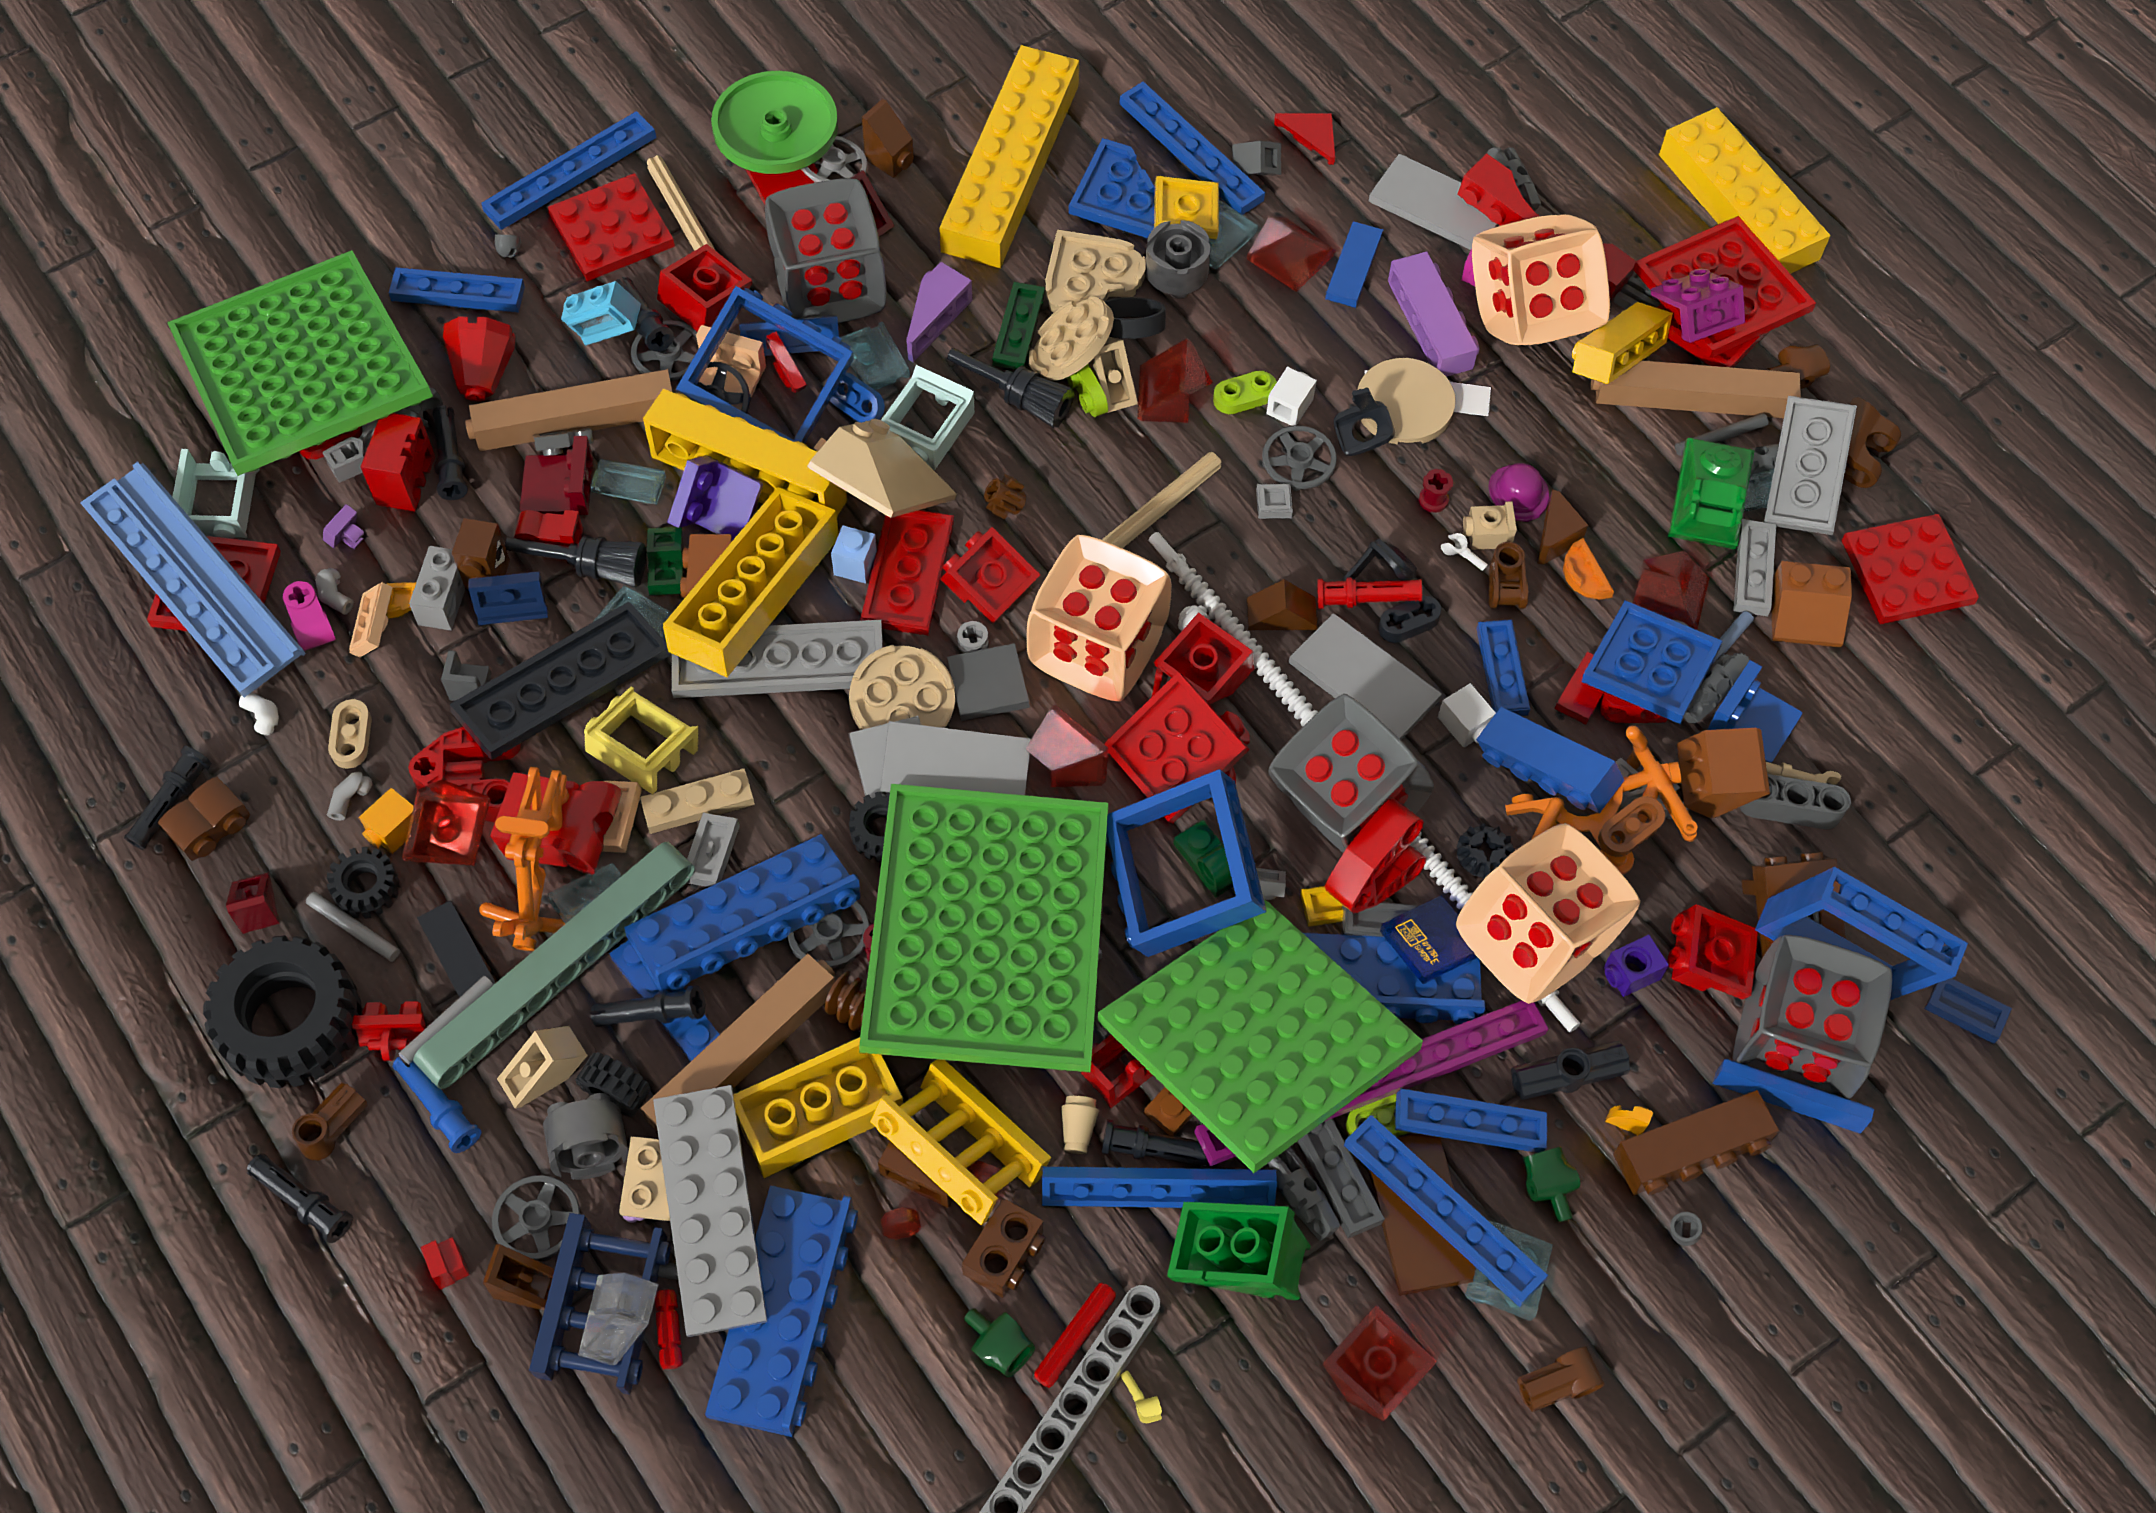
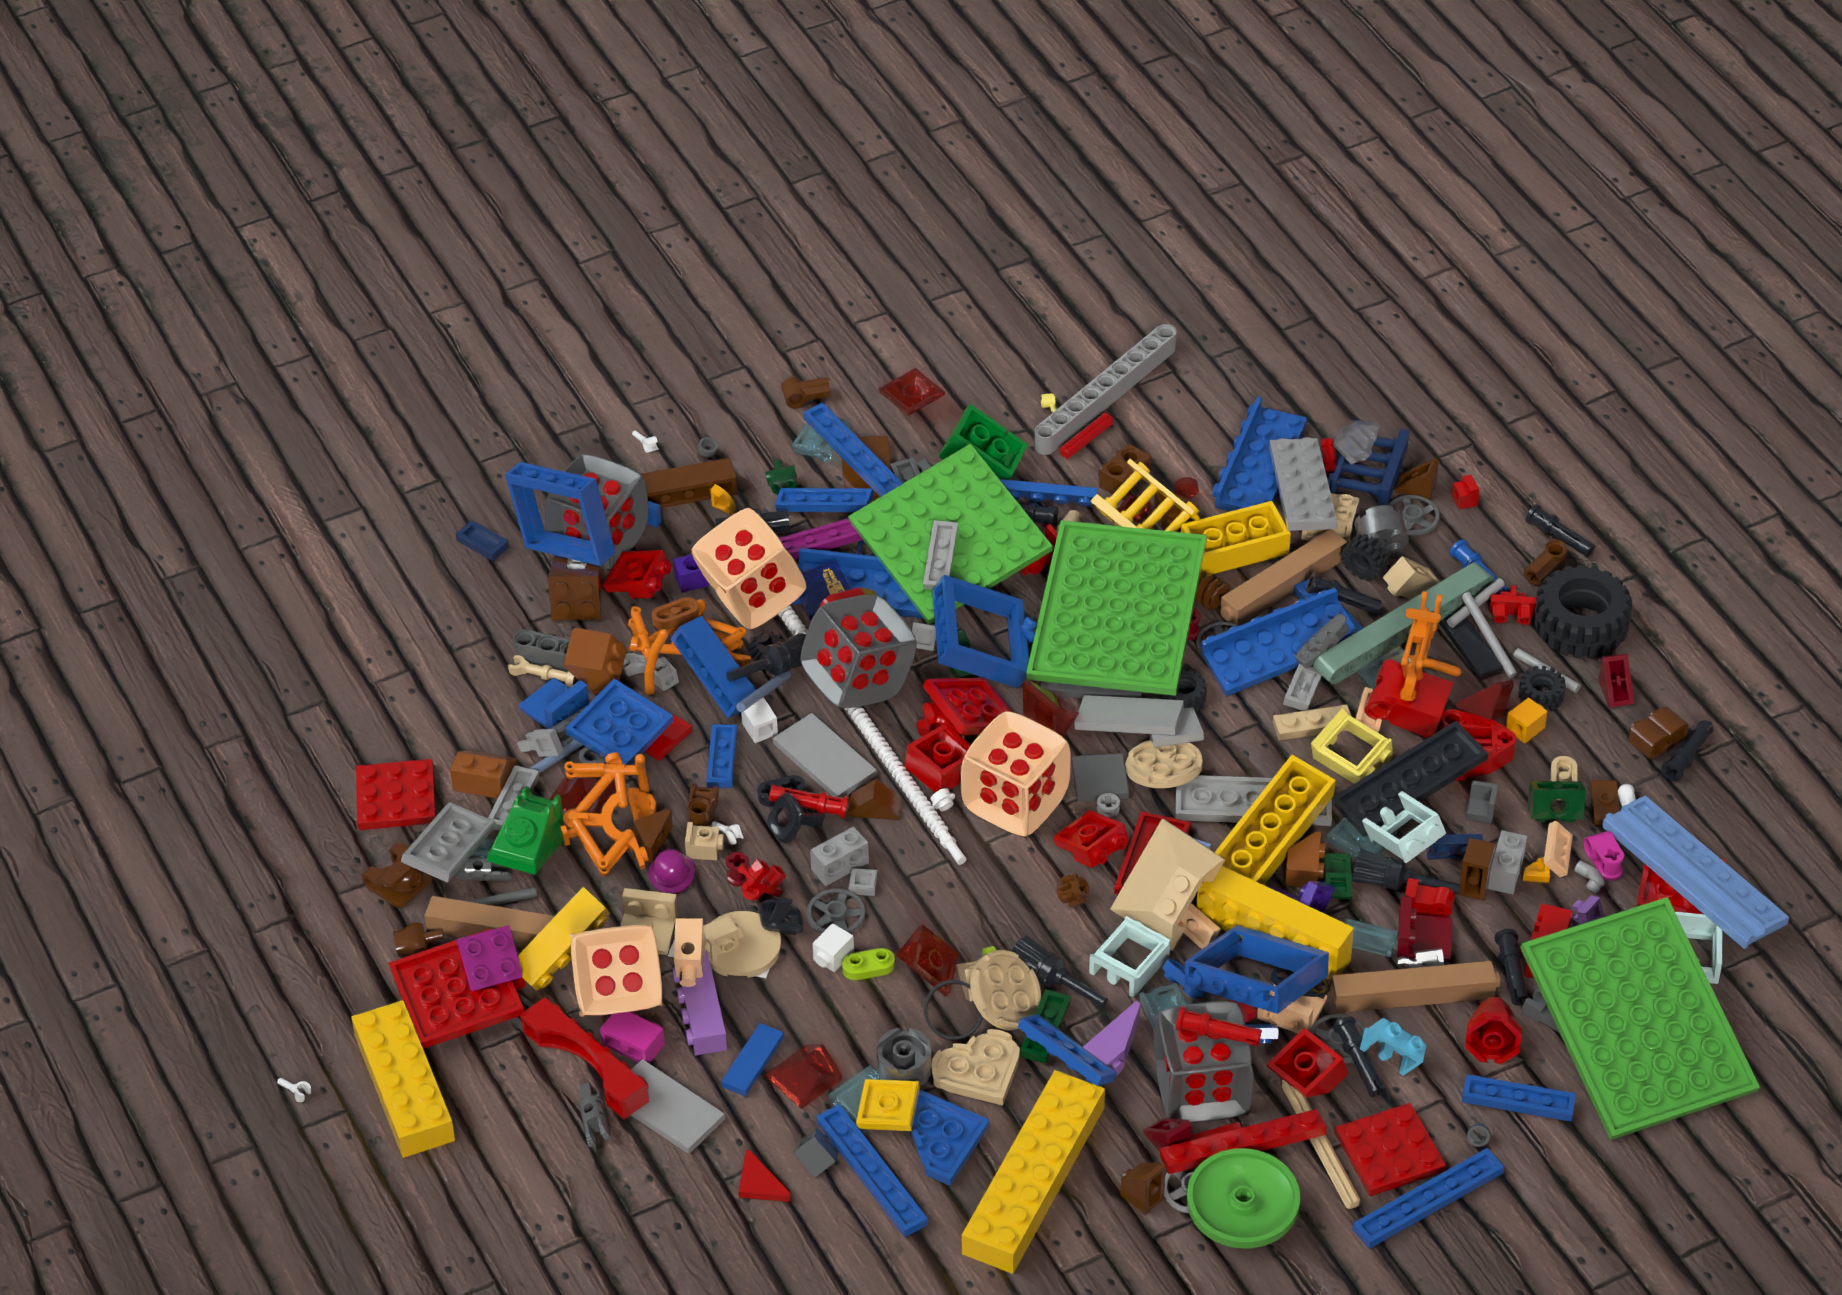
camera: 170 degrees left, 15 degrees down
light grey arm [327,772,372,821] -> none
dark green piece [965,1308,1035,1377] -> none
tan axle [1102,452,1222,548] -> none
none -> white hand [277,1078,311,1102]
none -> light grey plate [517,729,564,757]
none -> orange piece [560,752,650,876]
none -> tan bracket [621,888,678,955]
none -> white hand [632,430,659,453]
none -> light nougat torso [674,918,706,987]
none -> tan brick [703,916,743,962]
none -> black piece [726,633,807,682]
none -> sand blue bar [736,671,791,712]
none -> red hips [737,858,786,901]
none -> light grey brick [810,826,869,886]
none -> light grey plate [923,520,959,590]
none -> blue plate [1018,1014,1117,1086]
none -> blue arm [1020,617,1037,643]
none -> red plate [1159,1109,1327,1174]
none -> red pin [1176,1006,1262,1047]
none -> dark grey hinge [1295,613,1349,669]
none -> light aqua window [1362,791,1446,863]
none -> light grey piece [1461,592,1517,678]
none -> dark green brick [1528,781,1586,822]
none -> reddish brown plate [1590,780,1620,825]

